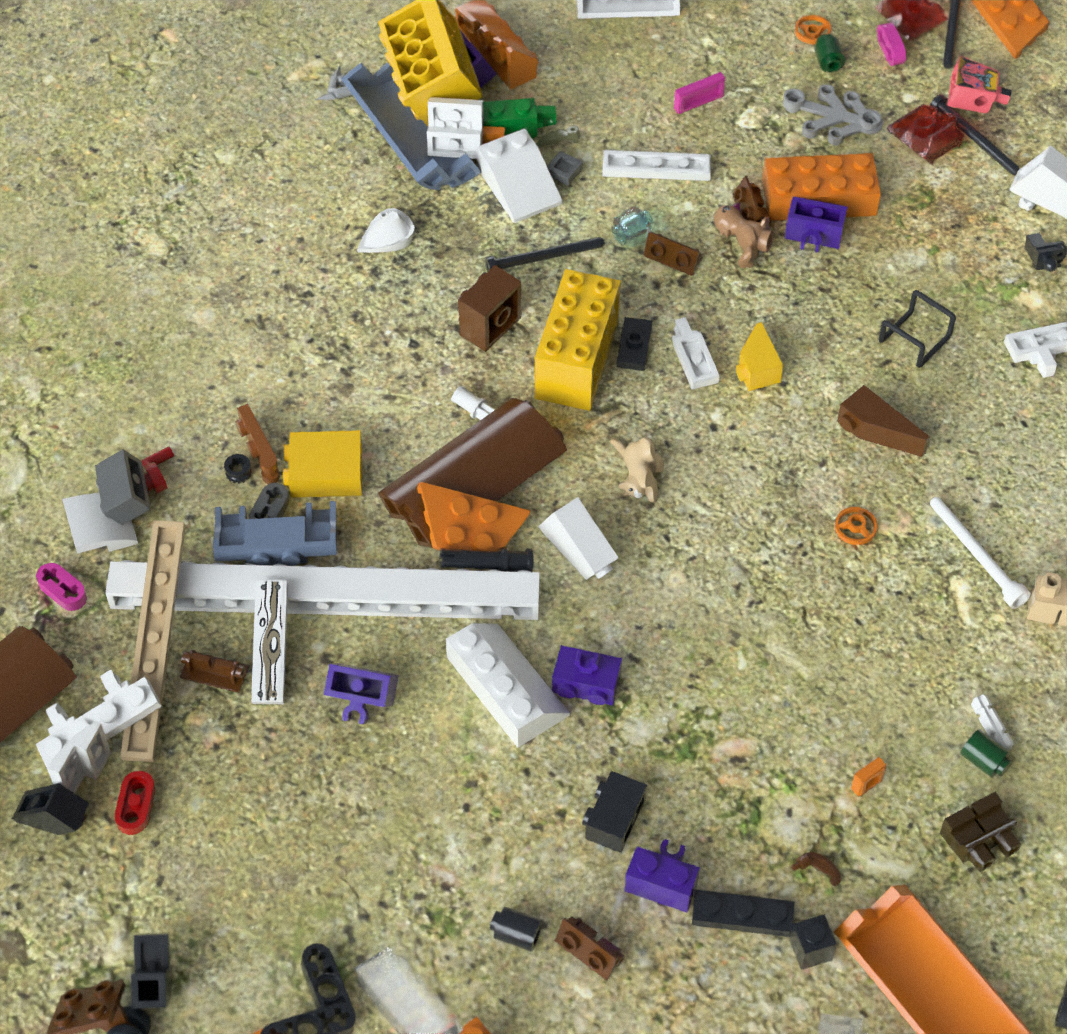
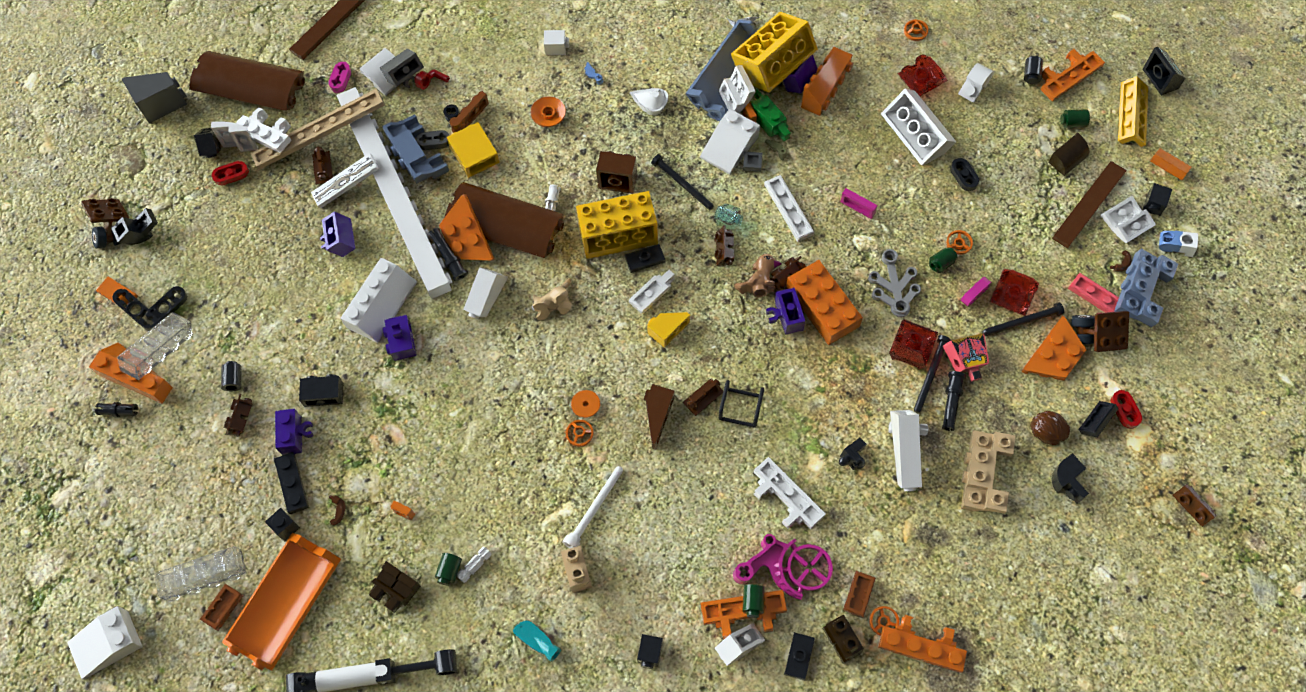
camera: 65 degrees right, 10 degrees up
none -> orange dish [531,96,566,127]
none -> white brick [544,30,569,55]
none -> orange piece [571,390,600,418]
none -> medium blue piece [584,62,604,85]
none -> reddish brown hinge [682,378,723,416]
none -> black pin [942,371,966,431]

